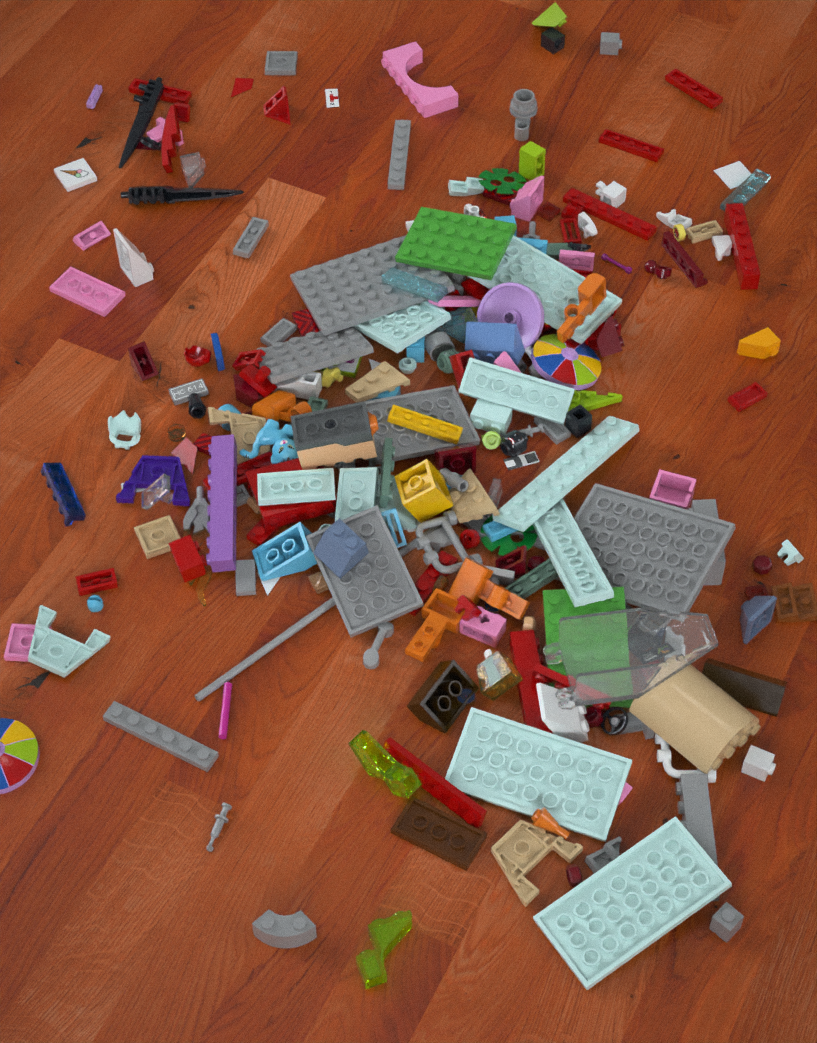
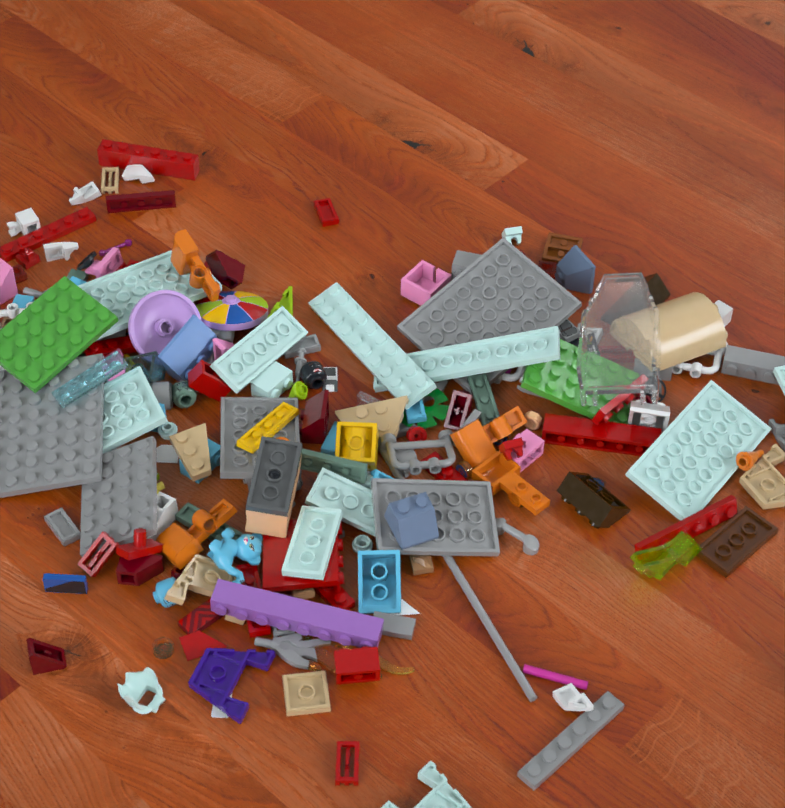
camera: 75 degrees left, 5 degrees down
clear blue hinge [41,463,86,526] -> none
medium azure hinge [87,595,104,612] -> none
clear tile [141,474,173,510] -> none
light grey tile [168,378,209,406] -> none
red hair [183,345,211,367] -> none
black cone [188,393,206,419] -> none
light grey piece [206,803,232,852] -> none
tile [292,308,319,337] -> none
light grey pin [440,468,469,492] -> none
clear yellow torso [476,649,523,701] -> none
red tile [559,218,582,244] -> none
black brick [565,404,593,438] -> none
dark red plate [644,260,672,279] -> none
light yellow tile [673,224,686,241] -> none
white sticker [713,161,756,189] -> none
clear light blue plate [720,169,771,211] -> none
light orange slope [737,327,781,359] -> none
none -> white slope [553,683,594,711]

